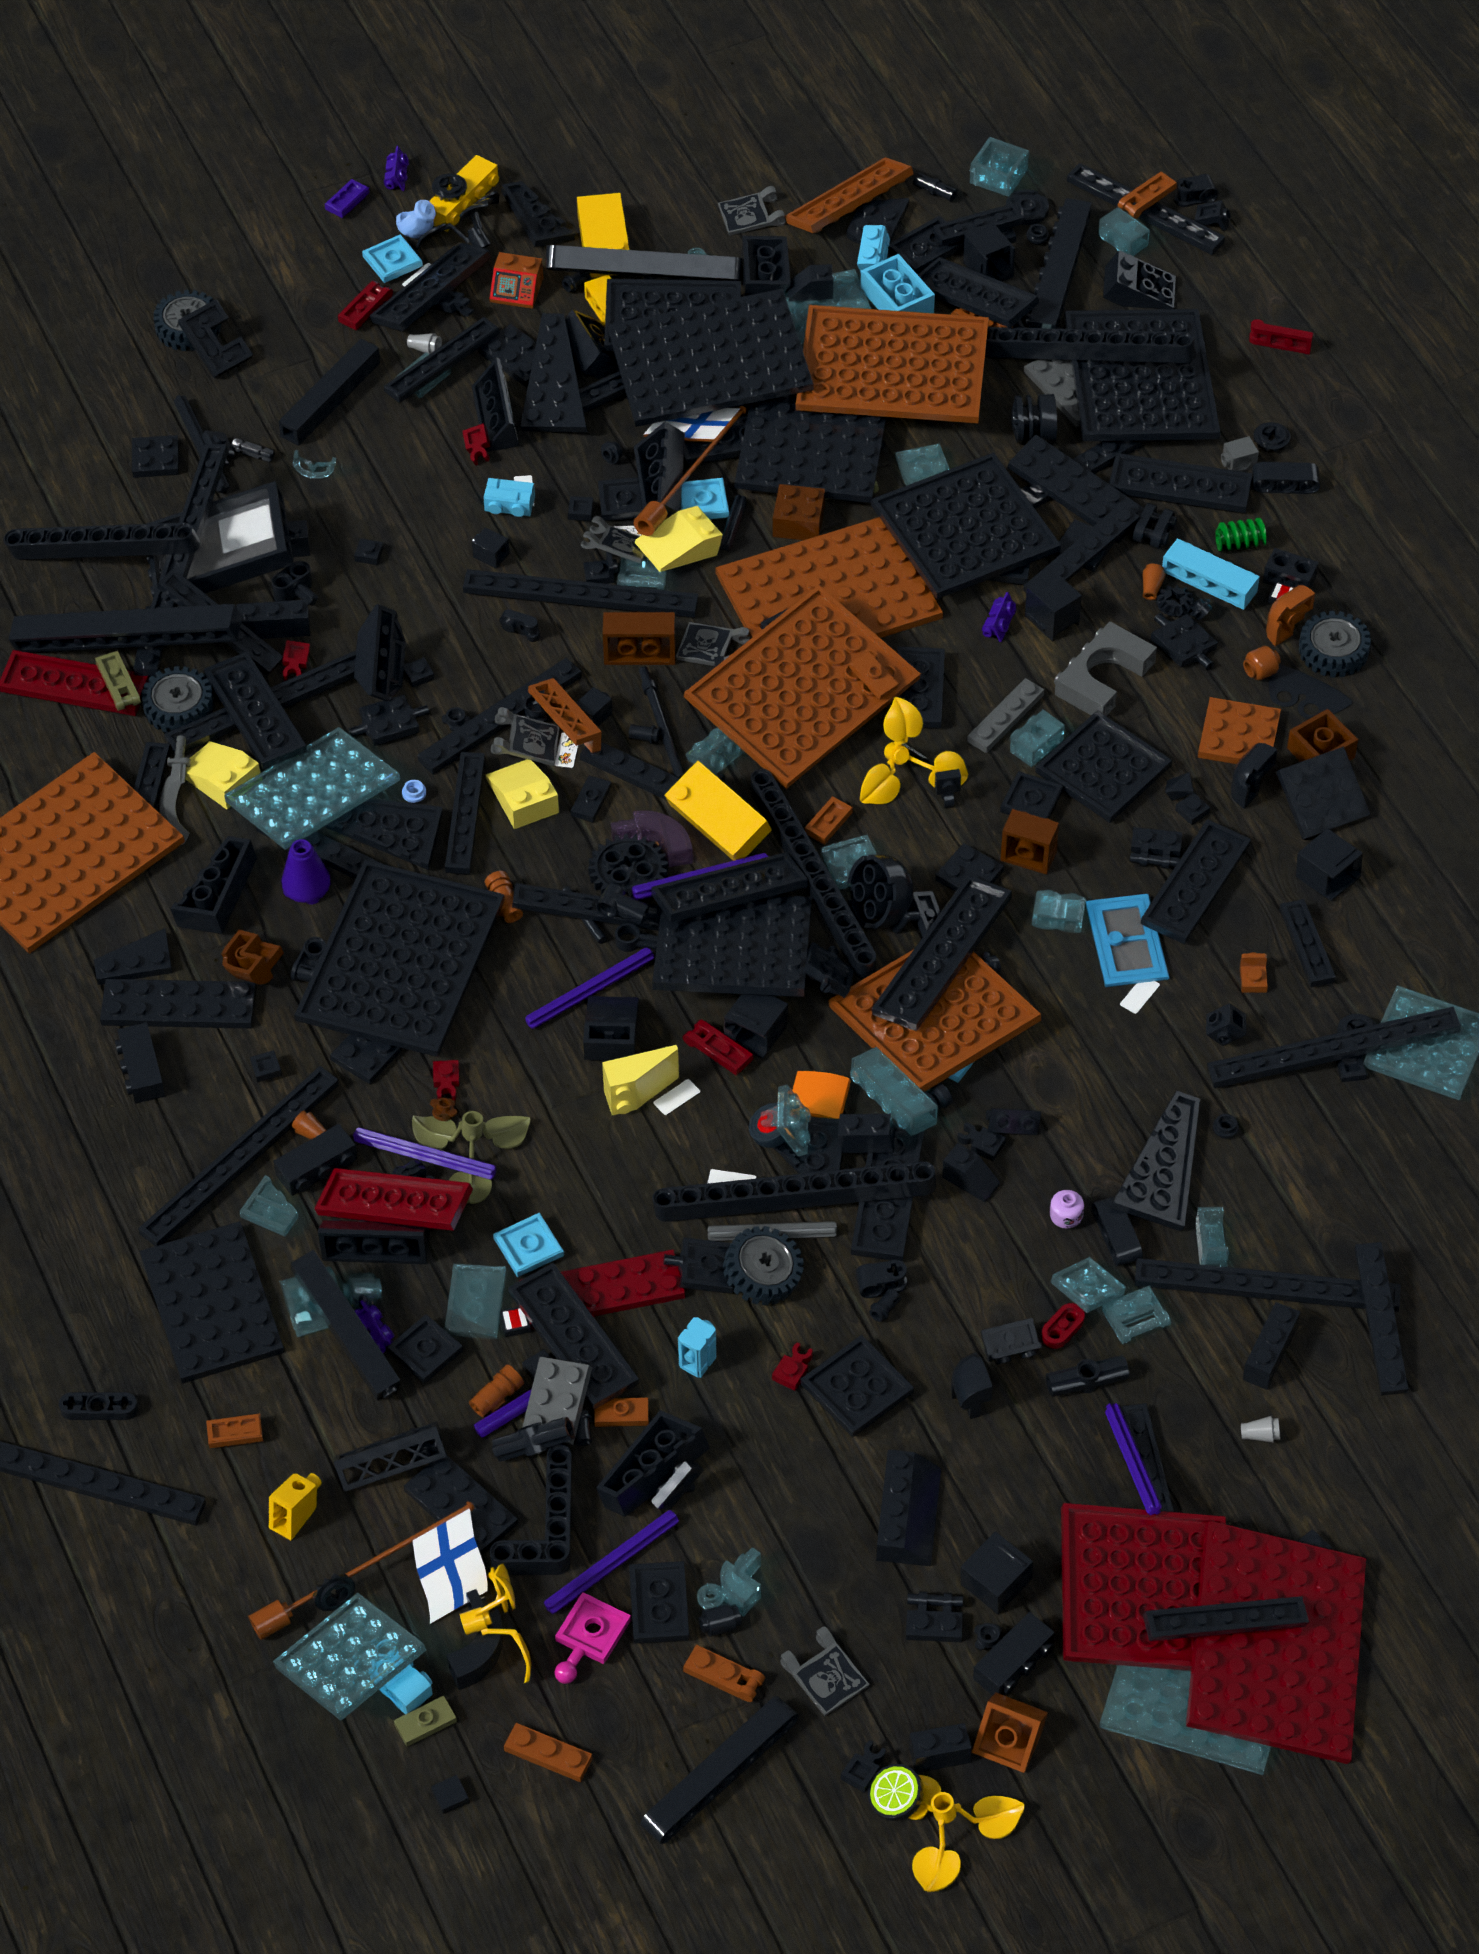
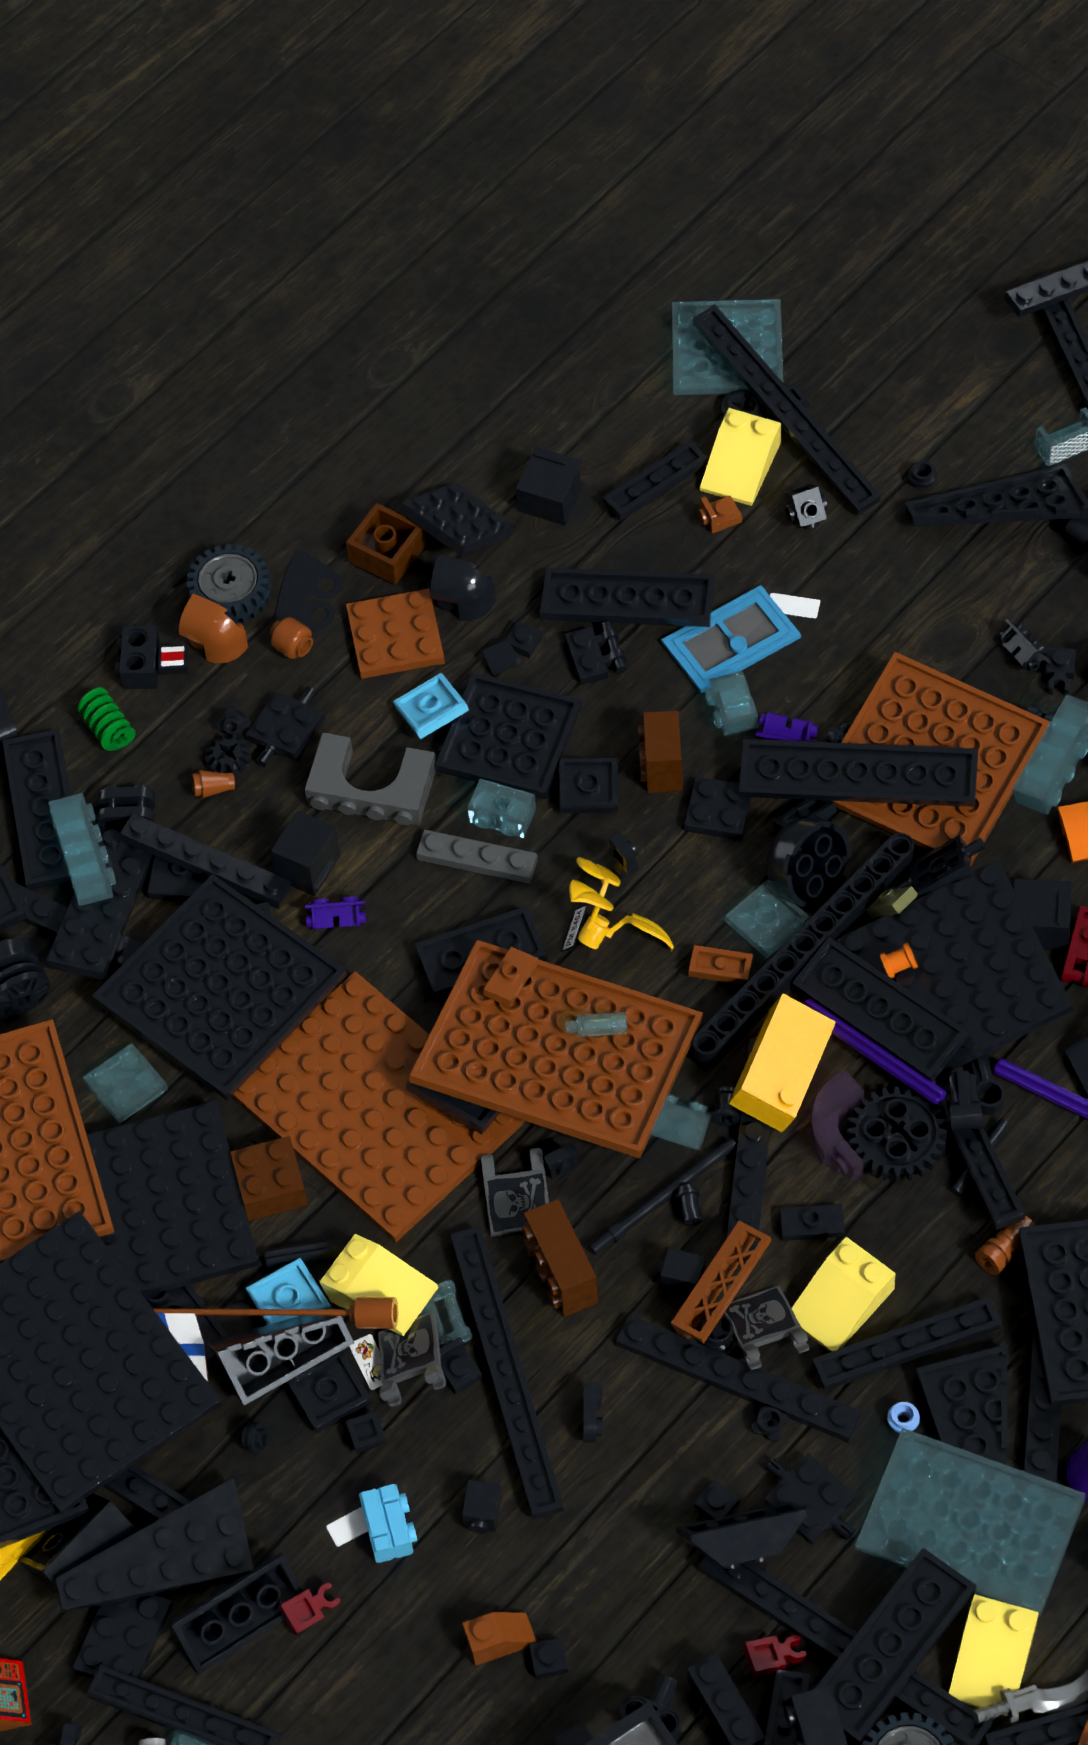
camera: 110 degrees left, 5 degrees up
white sticker [554,733,578,768] -> none
medium azure brick [1162,538,1259,610] -> none
none -> clear light blue brick [48,793,116,906]
none -> medium azure plate [393,673,469,739]
none -> dark orange slope [462,1612,537,1666]
none -> clear light blue cylinder [565,1012,627,1037]
none -> light yellow slope [700,408,781,506]
none -> dark purple hinge [755,712,818,742]
none -> olive plate [865,886,918,918]
none -> orange bush [880,942,918,979]

